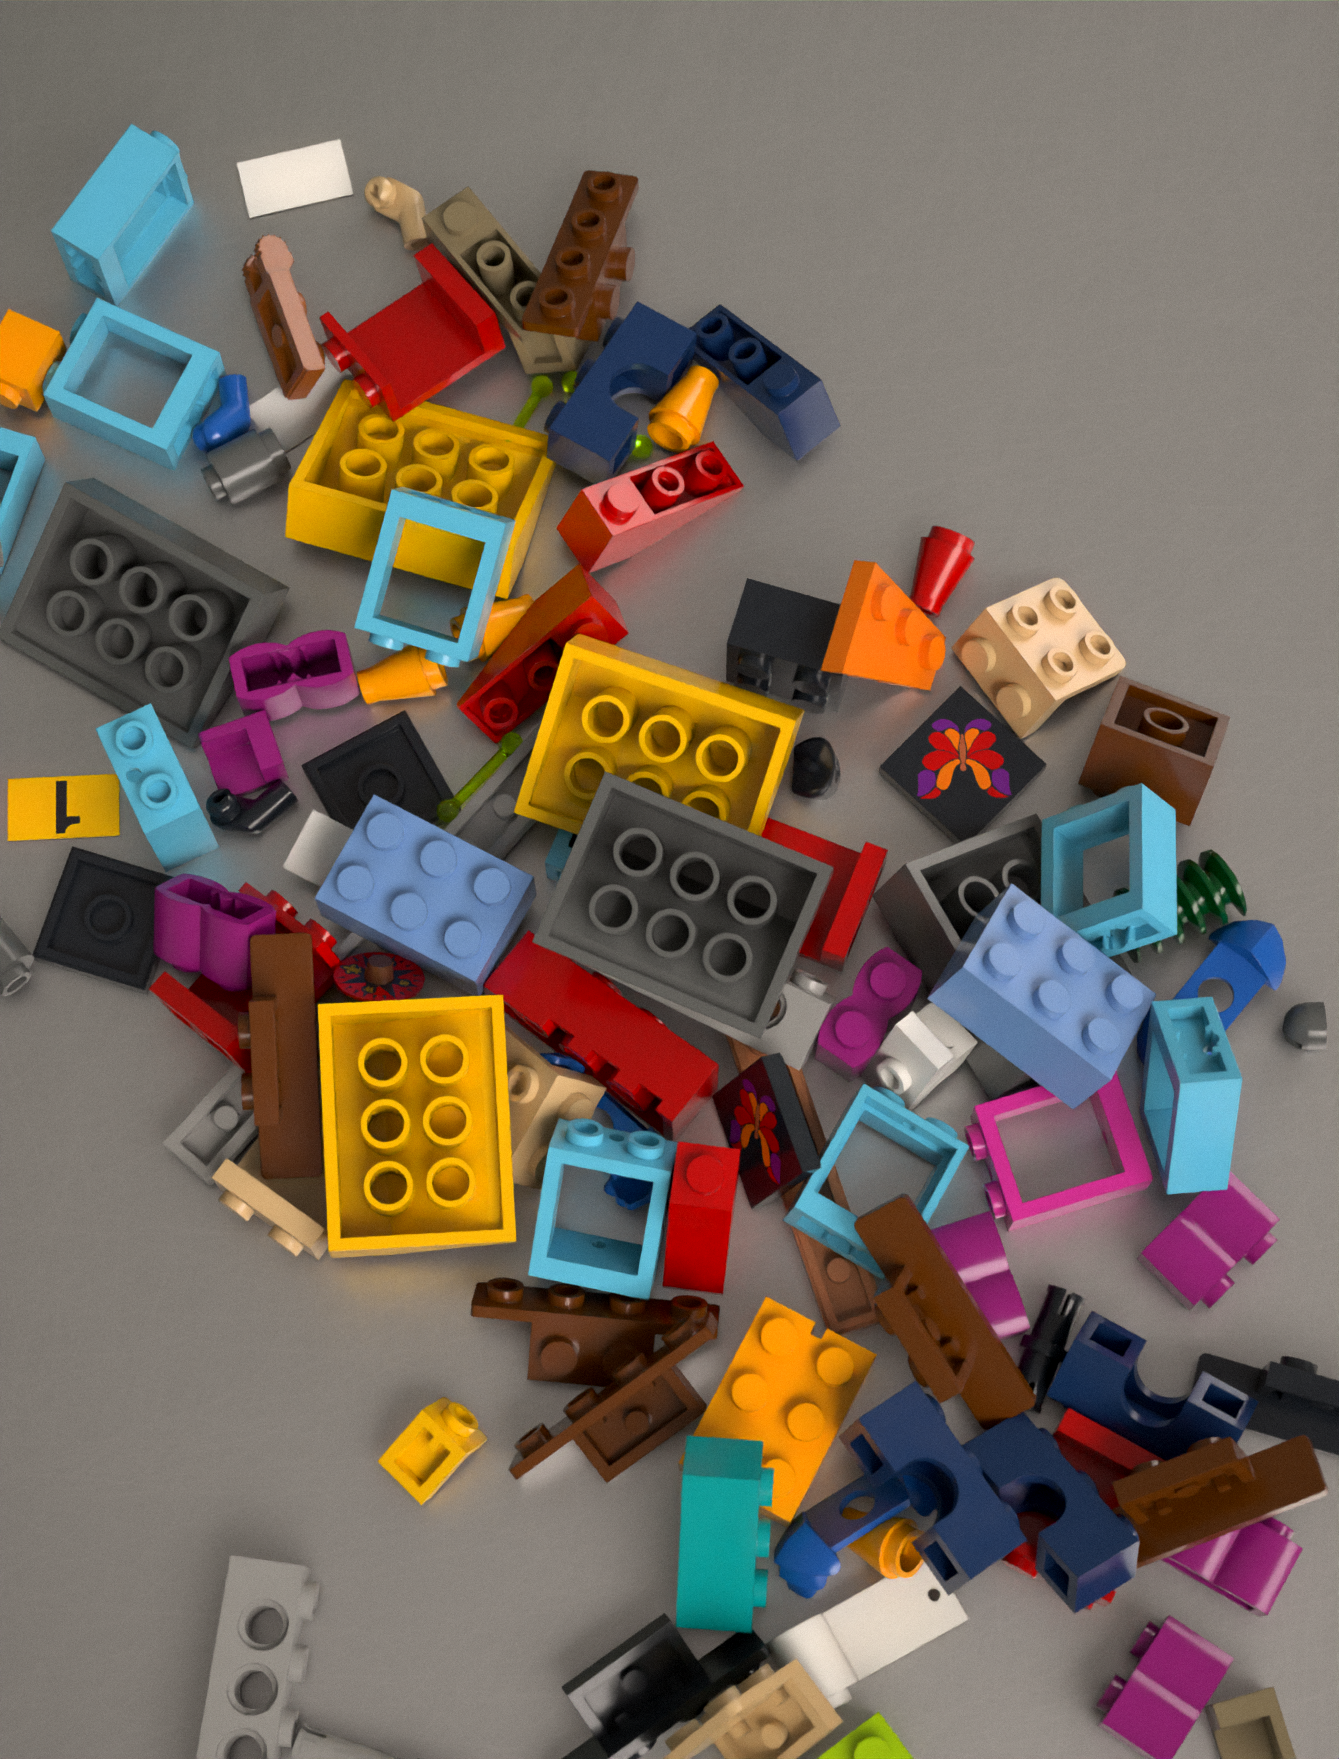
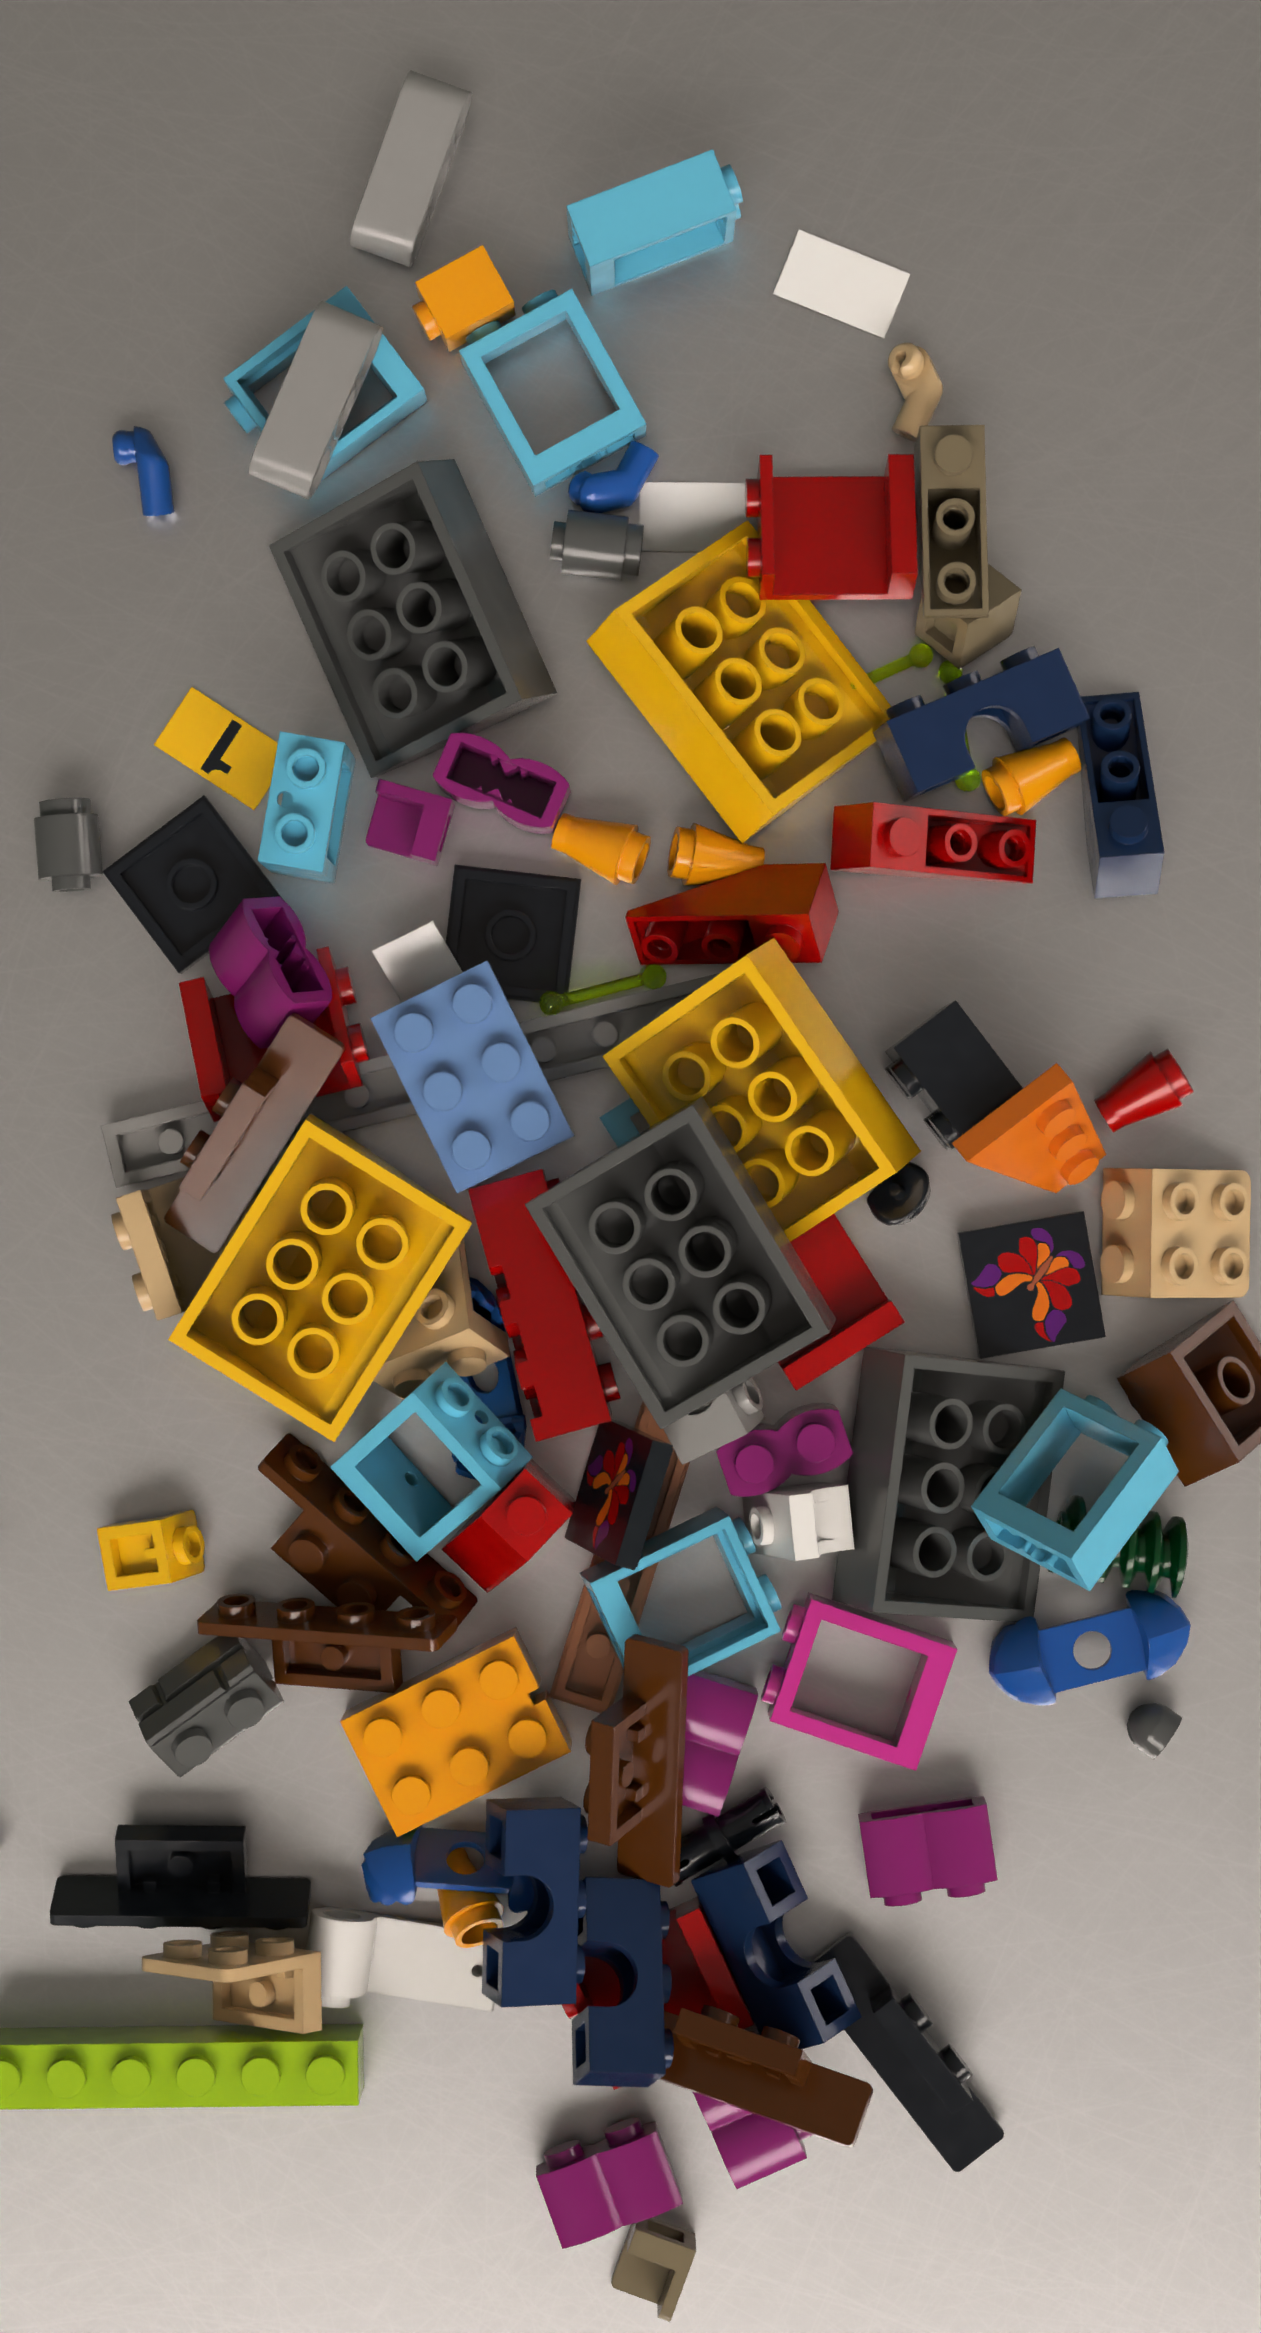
camera: 30 degrees right, 15 degrees up
black arm [206,779,298,834] -> none
dark orange hinge [242,234,326,400] -> none
piece [333,952,425,1002] -> none
medium azure window [354,487,516,667] -> none
reddish brown bracket [522,170,639,342] -> none
teal brick [676,1436,774,1633] -> none
medium blue brick [927,883,1157,1110] -> none
medium azure window [1139,997,1243,1195] -> none
none -> dark grey brick [129,1636,284,1777]

